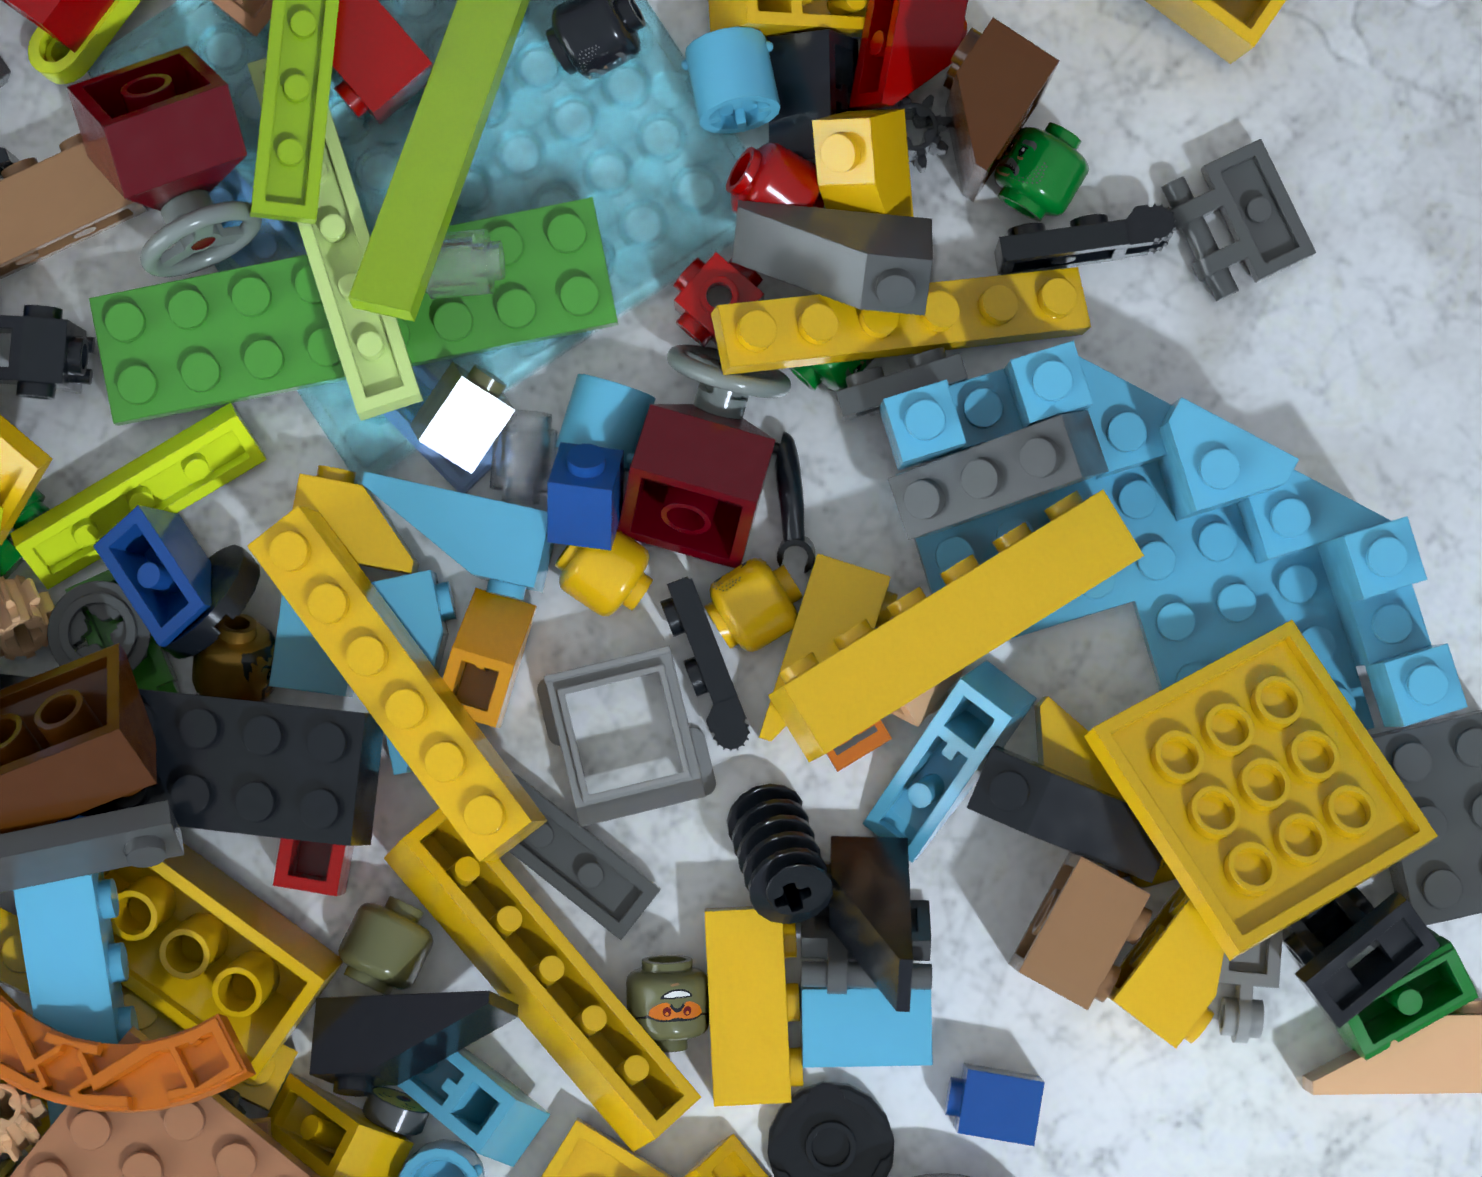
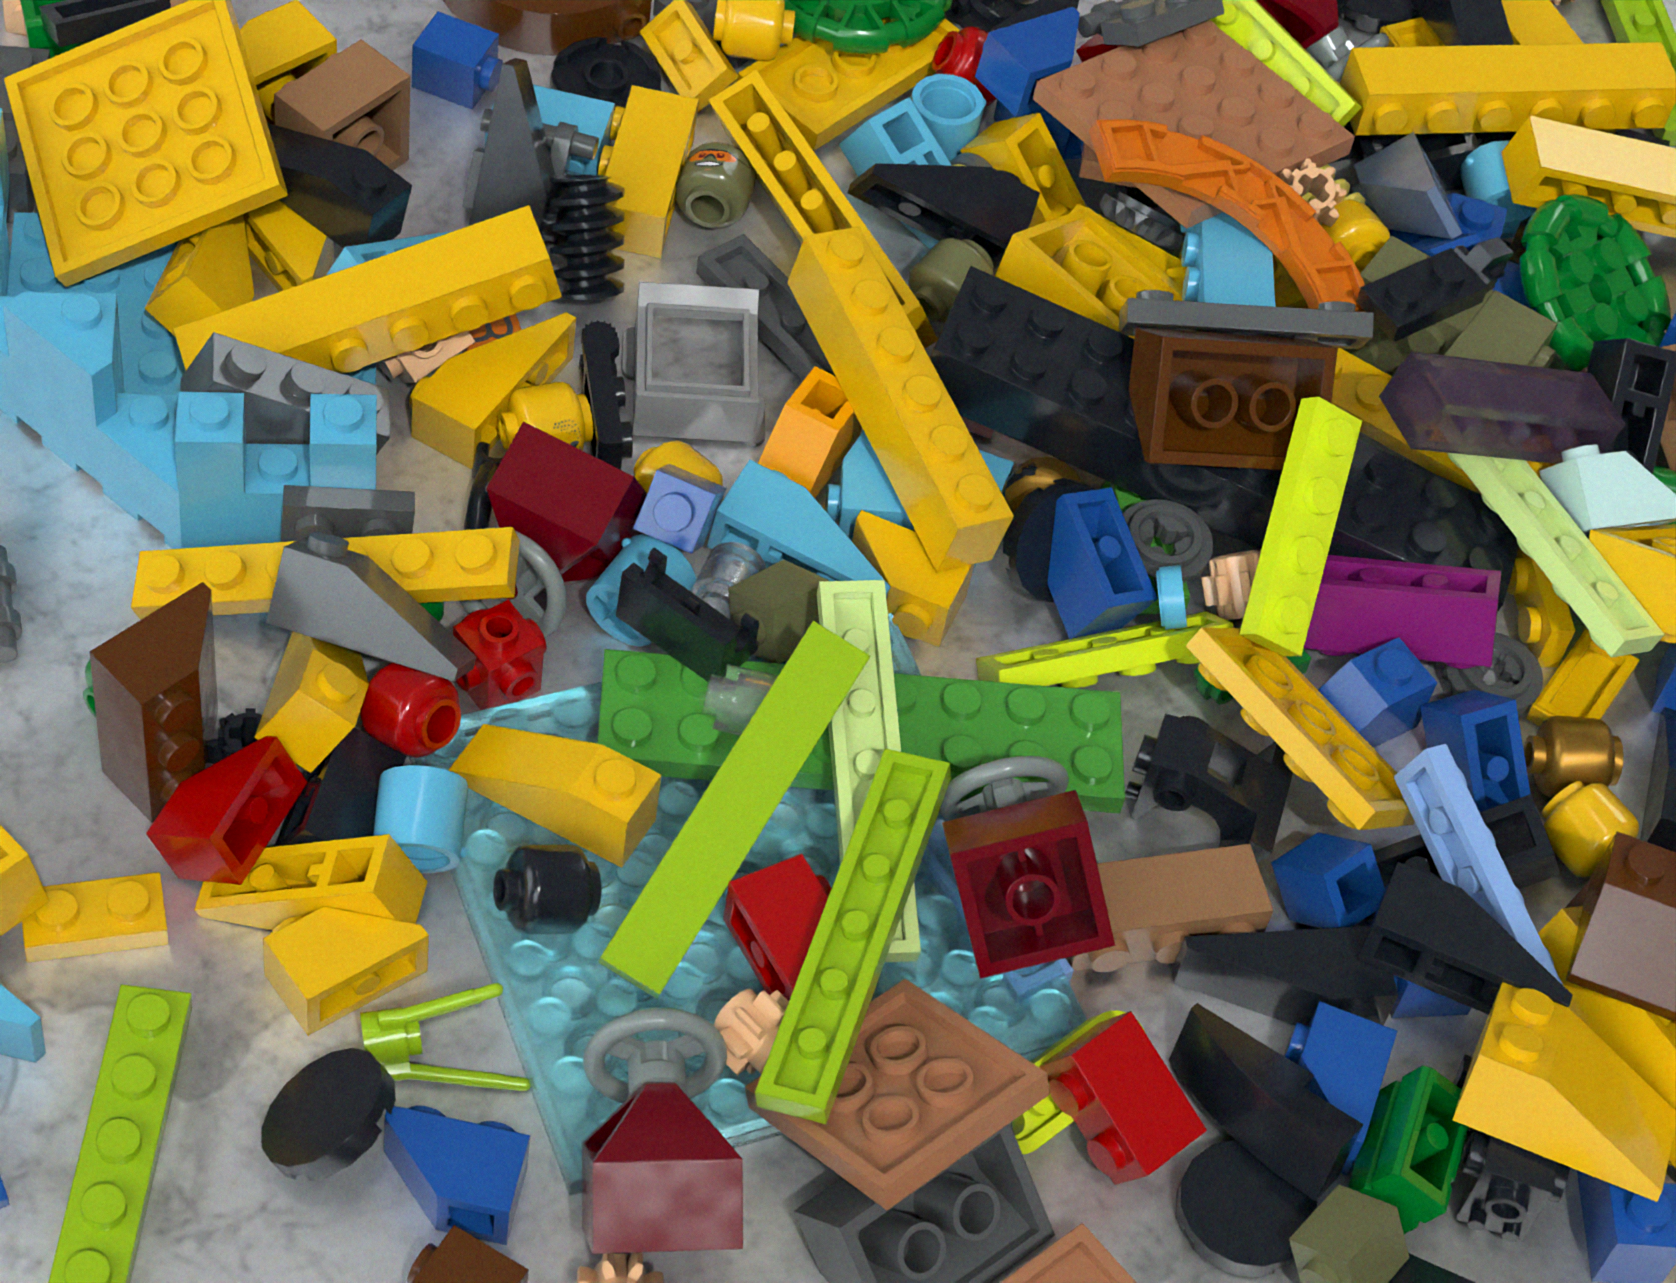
camera: 175 degrees left, 35 degrees down
black hinge [994,204,1177,275] -> none
none -> yellow slope [145,214,255,336]
none -> yellow slope [448,724,662,868]
none -> black hinge [616,548,759,689]
none -> medium azure tile [1156,565,1187,630]

